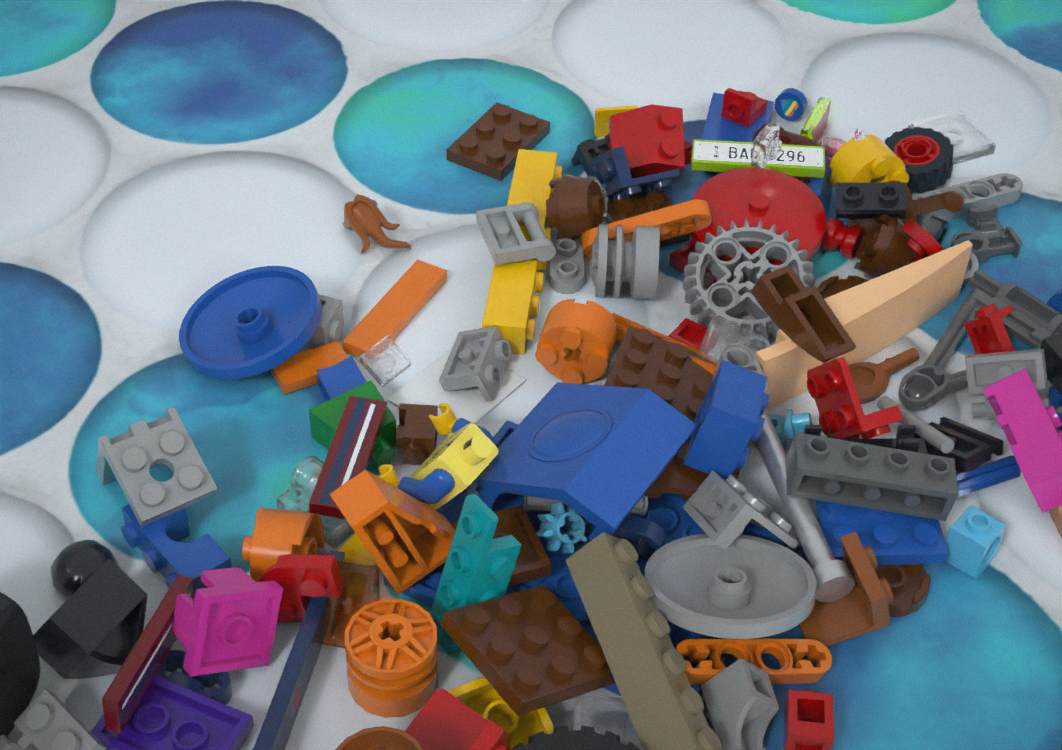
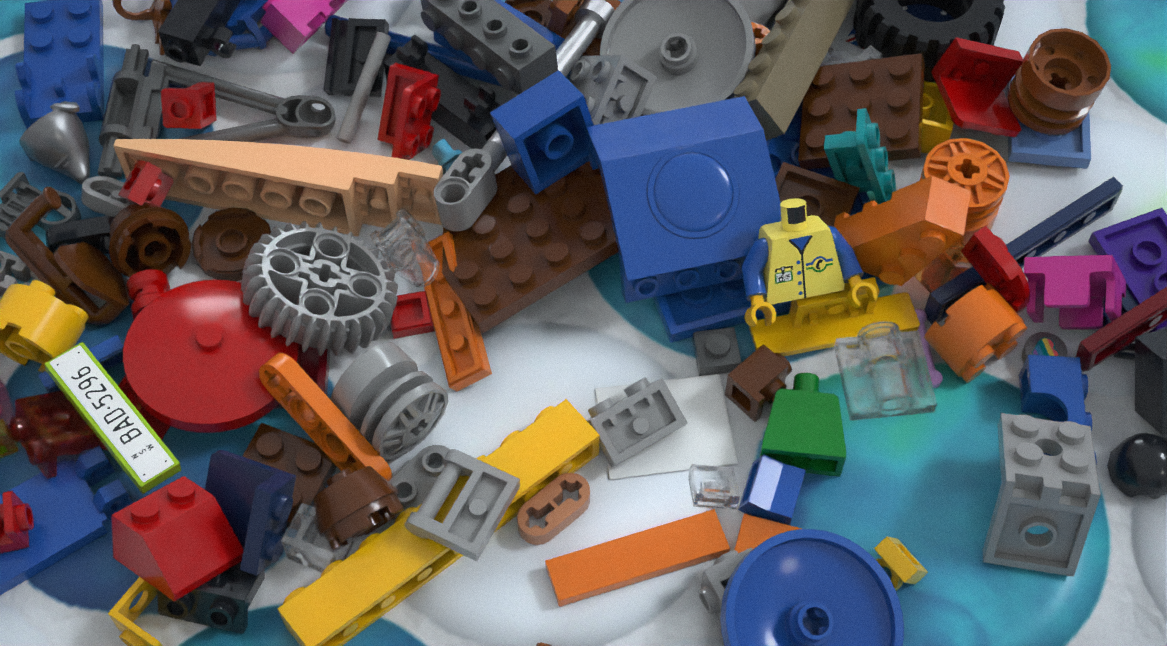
camera: 135 degrees left, 15 degrees up
dark red tile [309,395,387,520] -> none
orange brick [535,299,617,384] -> none
clear plate [751,121,782,168] -> none
reddish brown slope [751,264,856,363] -> none
black bracket [835,182,906,220] -> none
light grey plate [965,349,1051,420] -> none
none -> flat silver hat [19,101,90,184]
none -> nougat beam [517,473,590,545]
none -> yellow tile [874,536,928,591]

